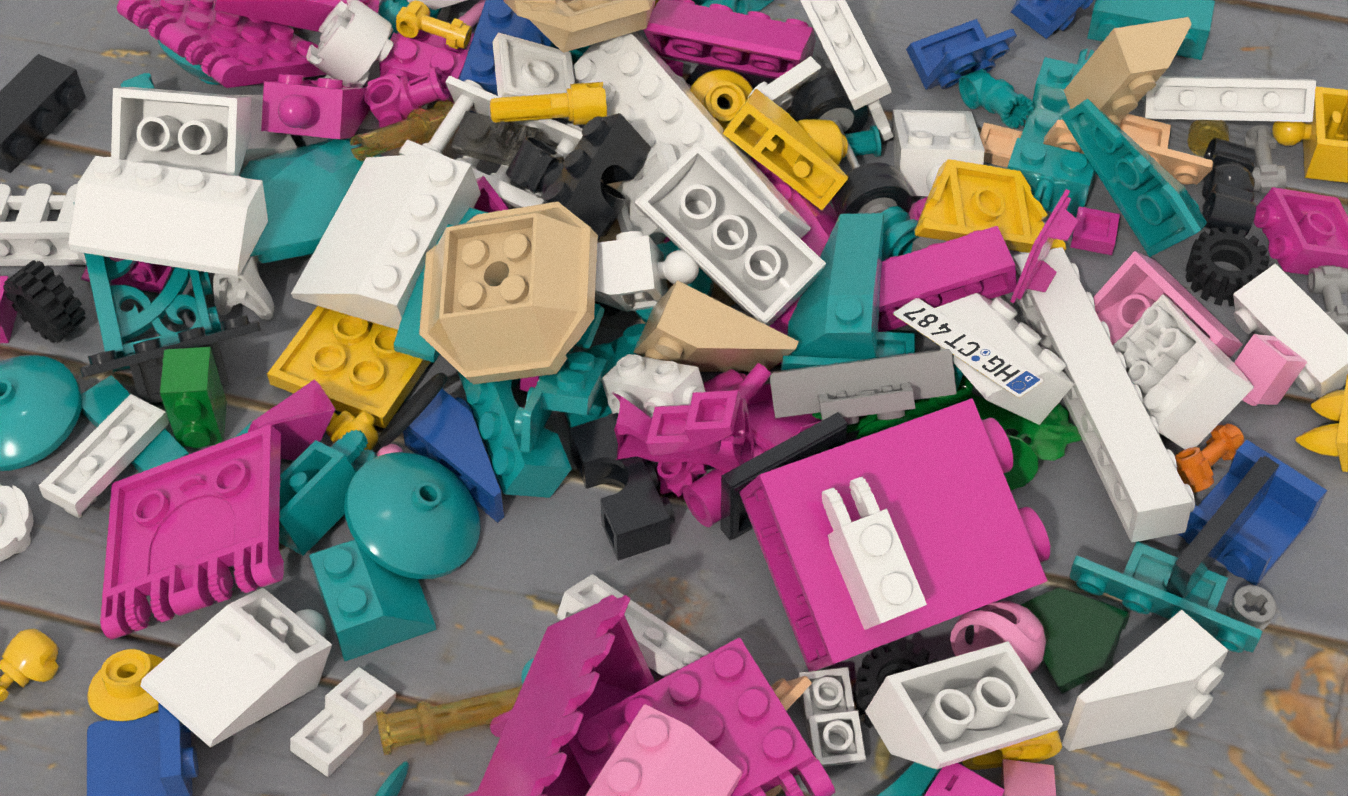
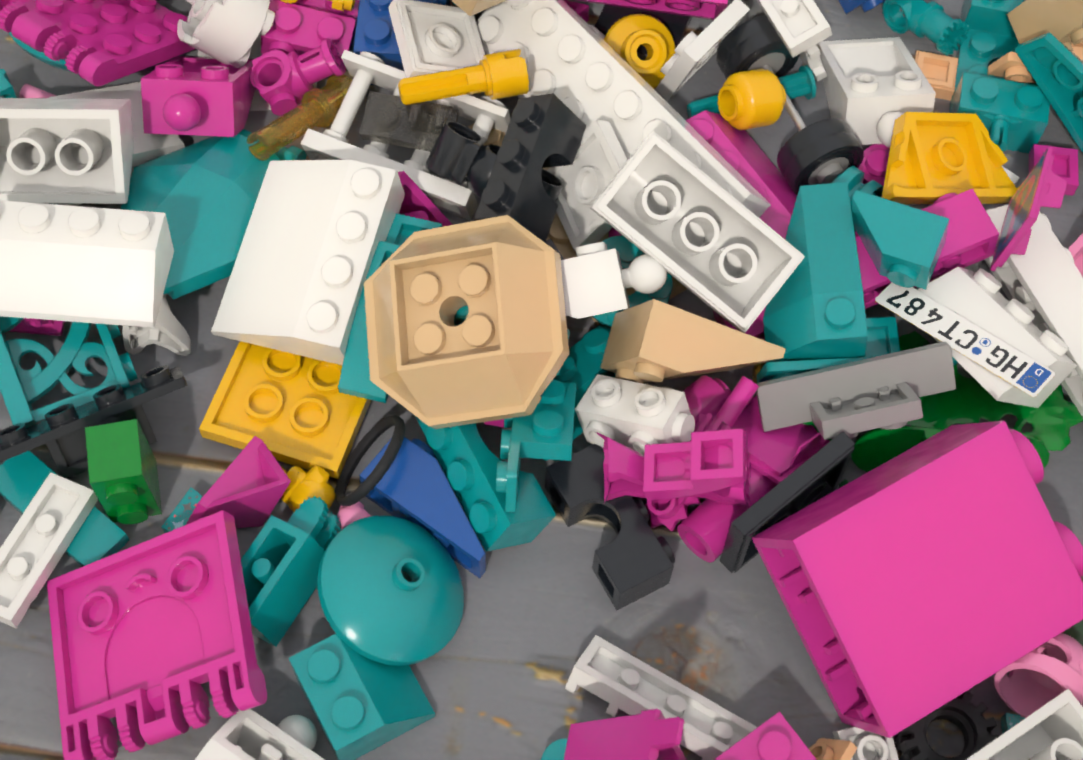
camera: 10 degrees left, 10 degrees up
yellow slope [722,89,848,210] -> none
white hinge [821,477,927,630] -> none
none -> teal slope [852,190,949,290]

